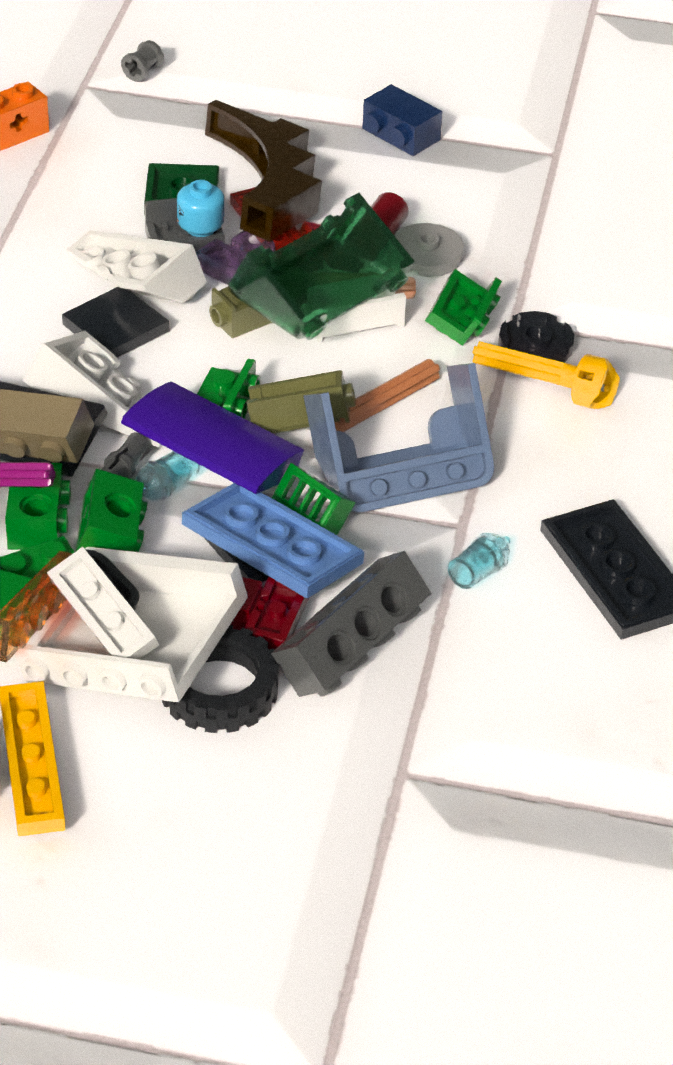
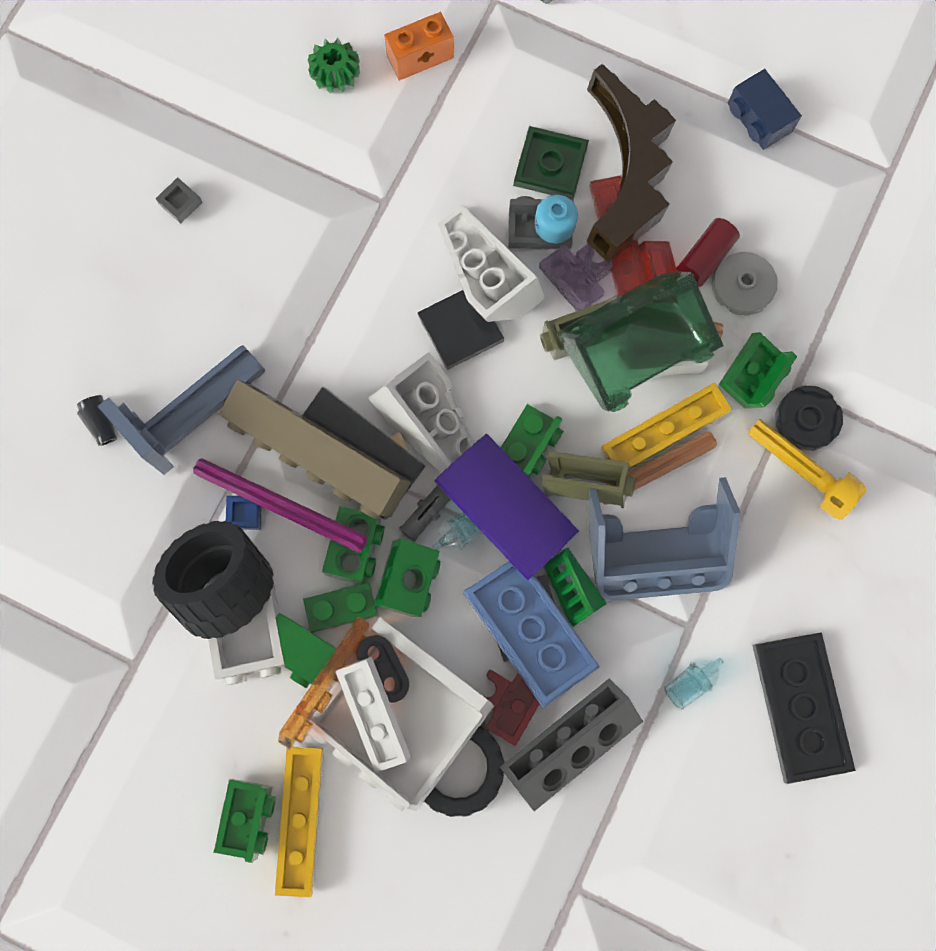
camera: 15 degrees right, 35 degrees up
none -> yellow plate [601,382,732,469]

